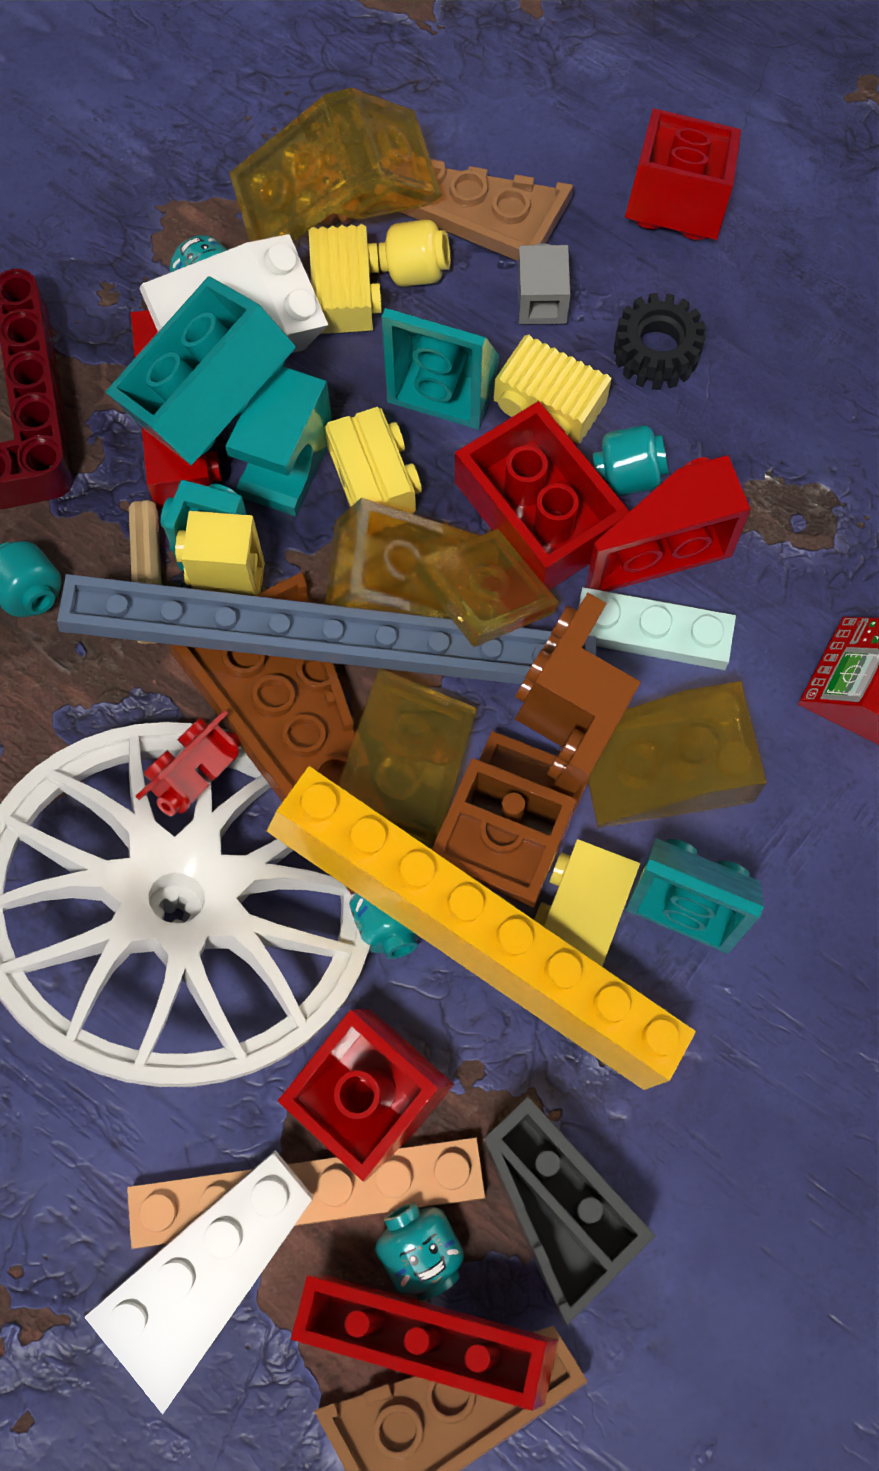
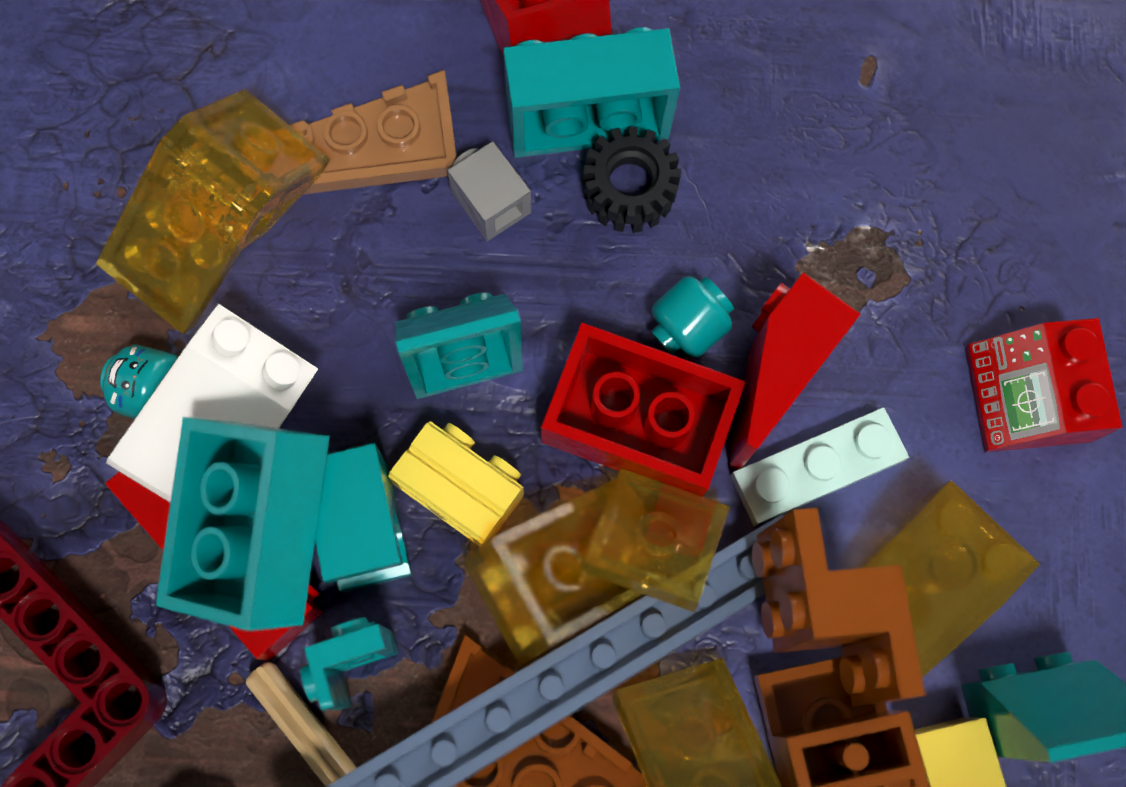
camera: 40 degrees left, 5 degrees up
light yellow brick [175,511,265,596] -> none
light yellow brick [309,224,382,334] -> none
light yellow head [378,220,451,287] -> none
light yellow brick [494,334,611,444] -> none
none -> teal brick [503,27,680,158]

